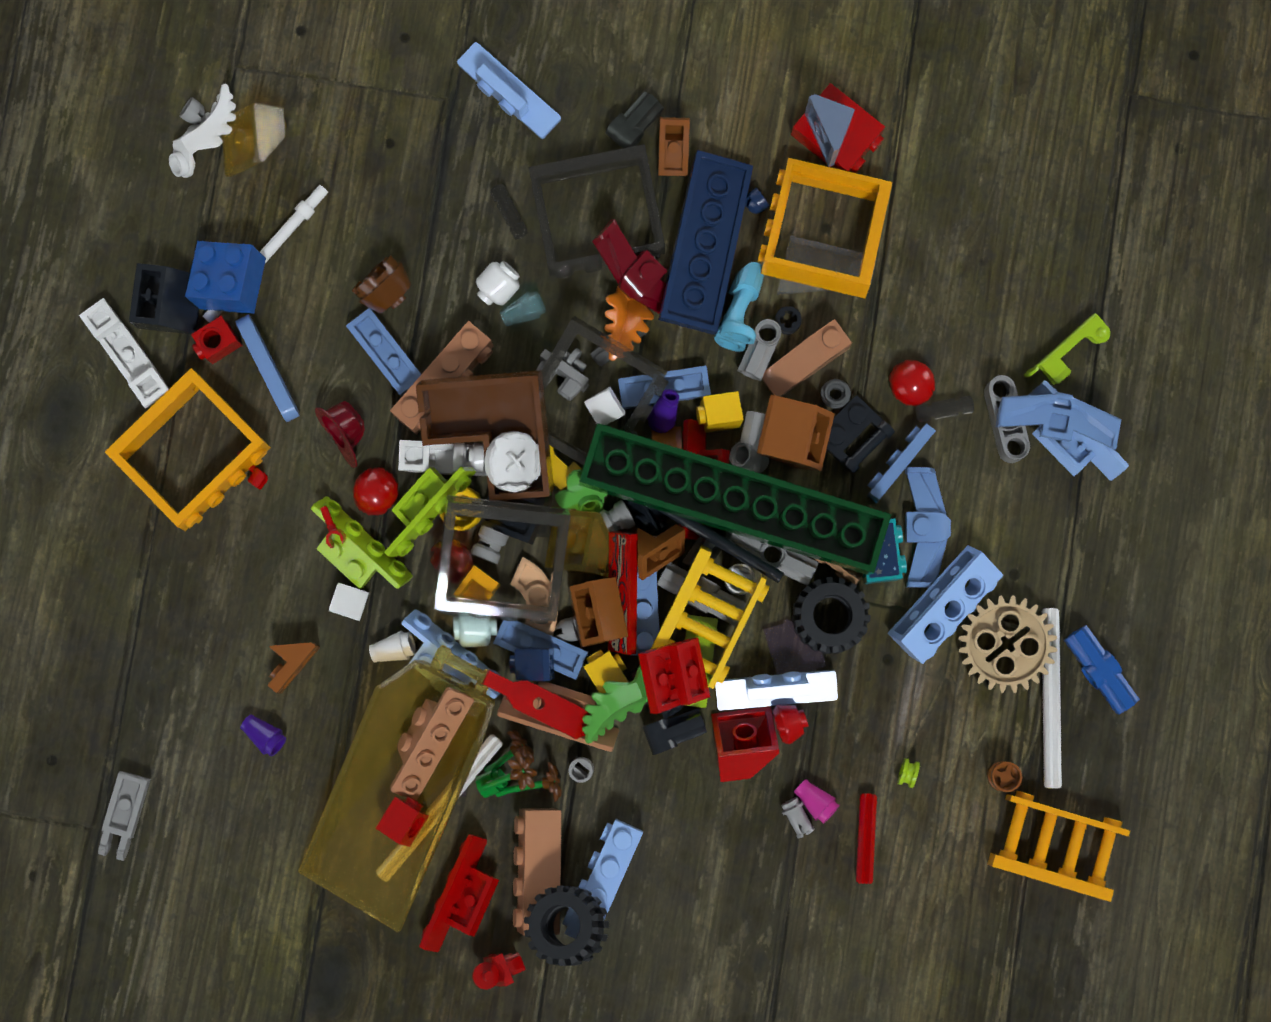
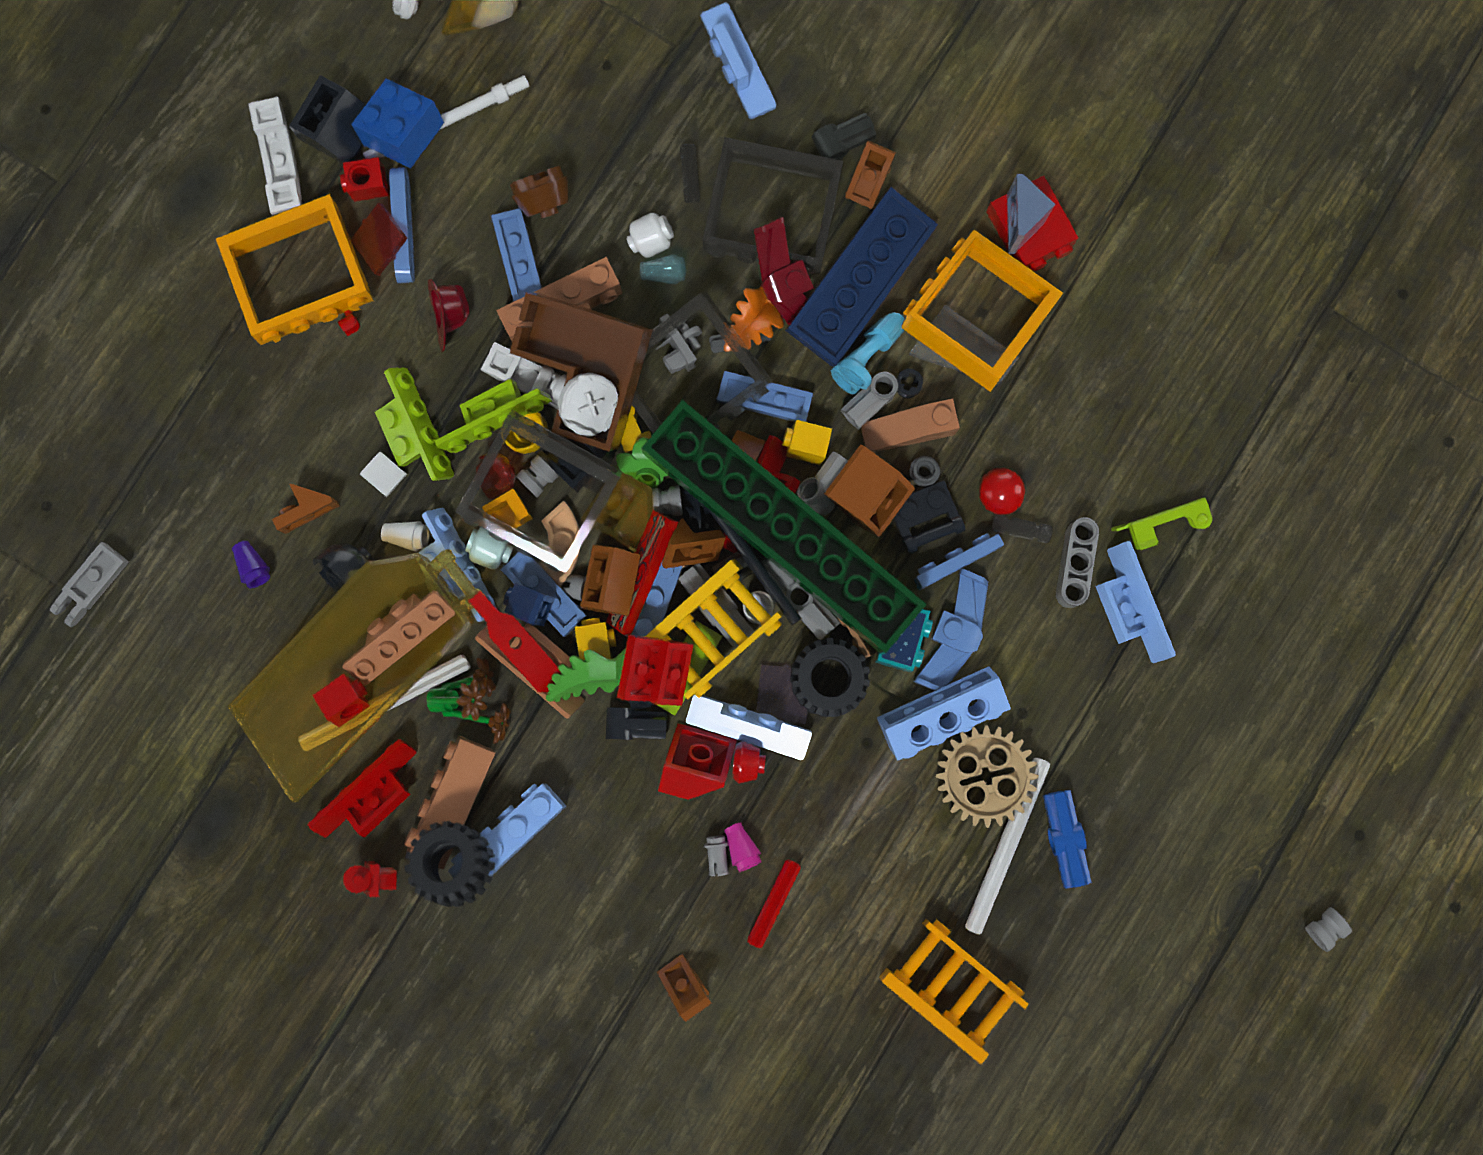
camera: 20 degrees right, 0 degrees up
red hand [320,506,346,548] -> none
red hair [353,467,399,515] -> none
light grey hinge [569,757,594,783] -> none
white slope [584,387,625,425] -> none
dark purple cone [647,389,679,433] -> none
dark blue hinge [745,187,770,214] -> none
lime bush [897,758,920,788] -> none
dark orange wheel [987,761,1022,792] -> none
medium blue plate [995,392,1122,450] -> none
none -> black cylinder [313,543,375,604]
none -> clear red piece [351,203,408,276]
none -> dark orange slope [657,954,712,1022]

